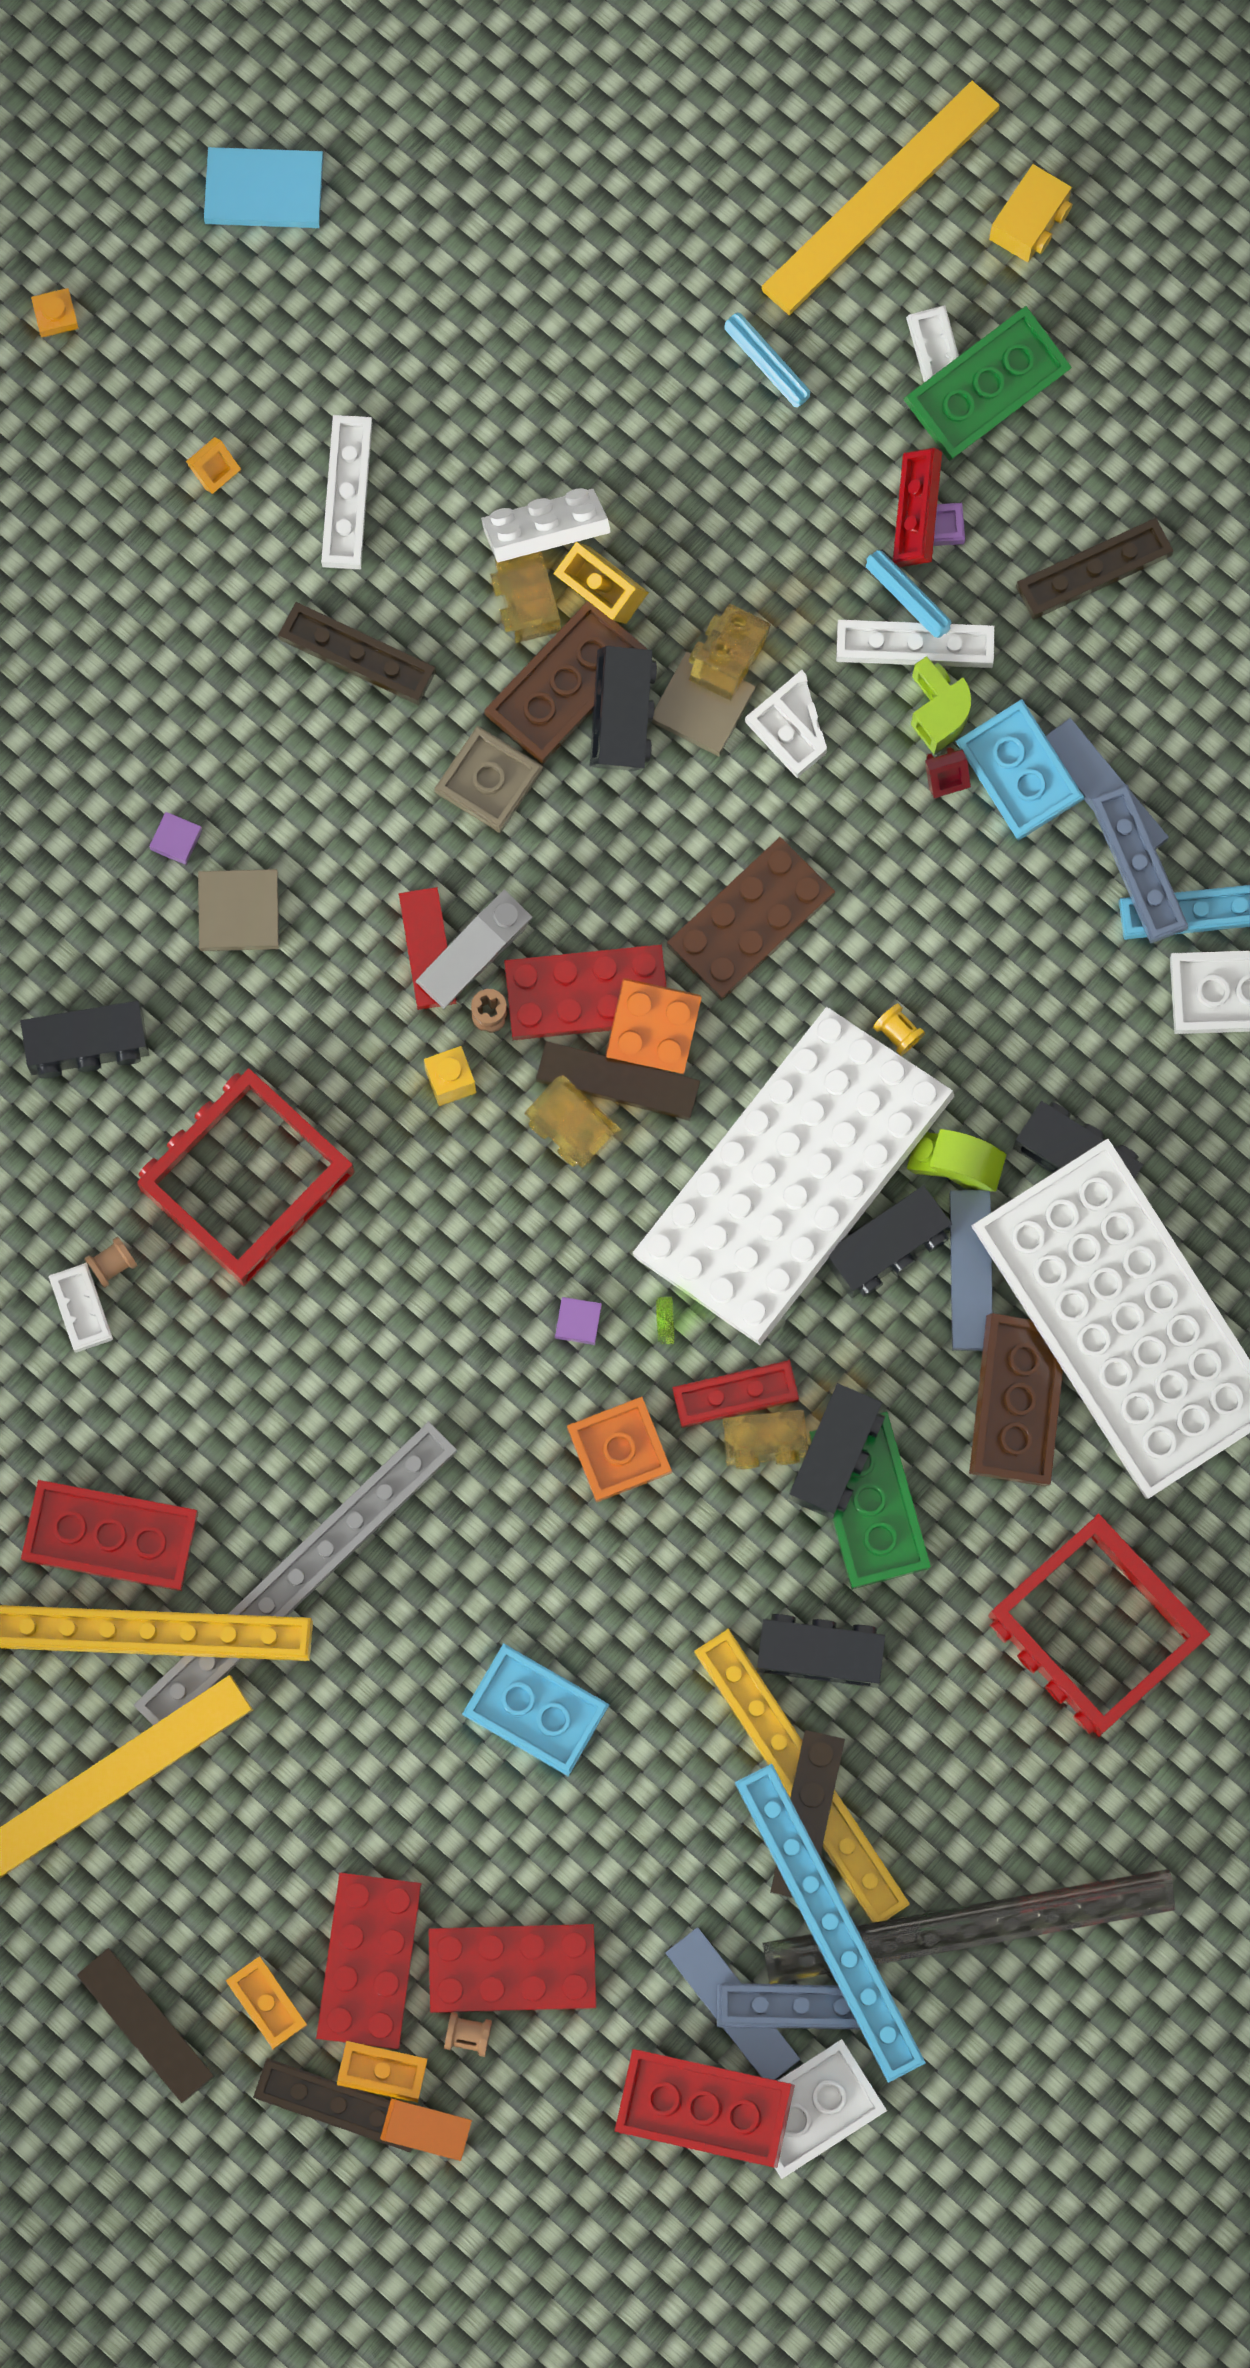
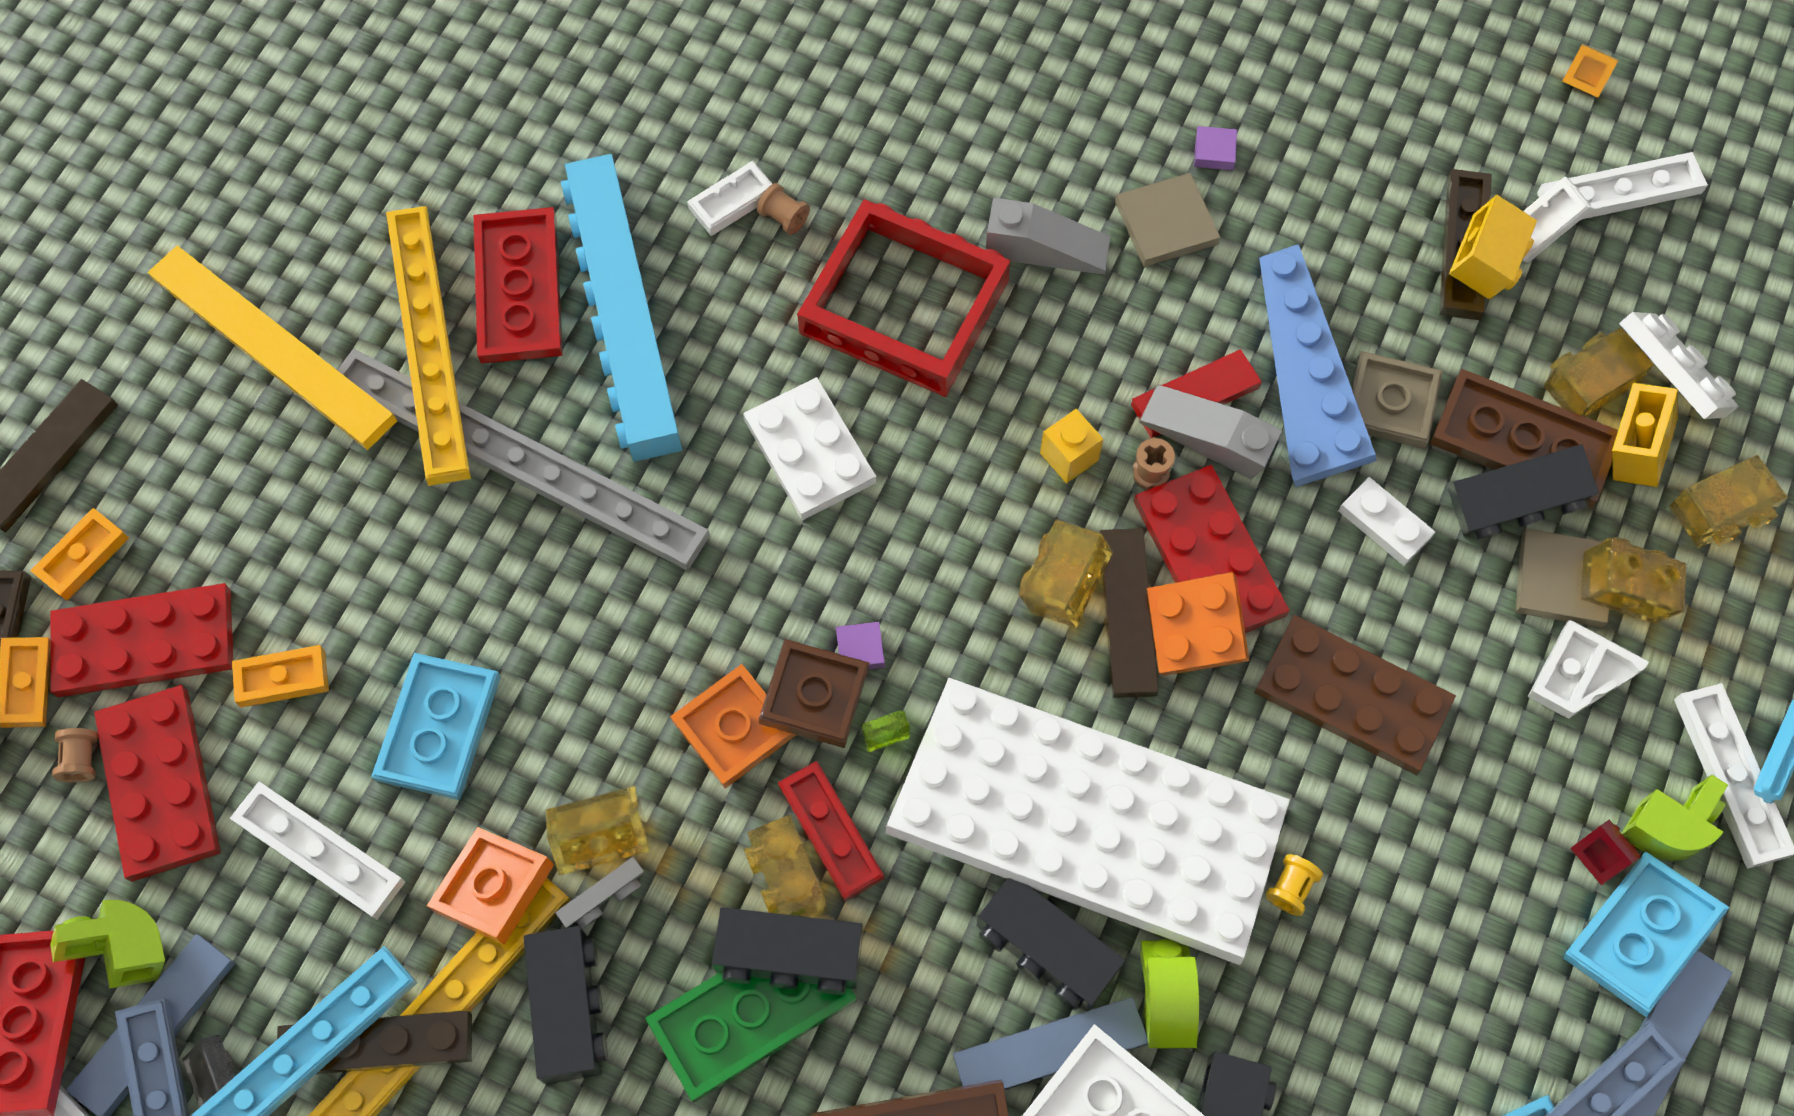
camera: 75 degrees right, 10 degrees down
black brick [20,1000,150,1079] -> none
none -> lime brick [50,900,165,989]
none -> white plate [230,782,405,920]
none -> light orange plate [232,645,329,708]
none -> plate [427,827,554,945]
none -> clear yellow brick [546,786,650,876]
none -> light grey plate [555,857,644,929]
none -> medium azure brick [561,154,682,462]
none -> white plate [743,377,876,520]
none -> reddish brown tile [759,639,870,748]
none -> light grey slope [986,198,1111,275]
none -> medium blue wing [1259,244,1377,487]
none -> white plate [1339,477,1435,566]
none -> yellow brick [1449,195,1537,300]
none -> white plate [1522,177,1594,263]
none -> clear yellow brick [1670,455,1788,549]

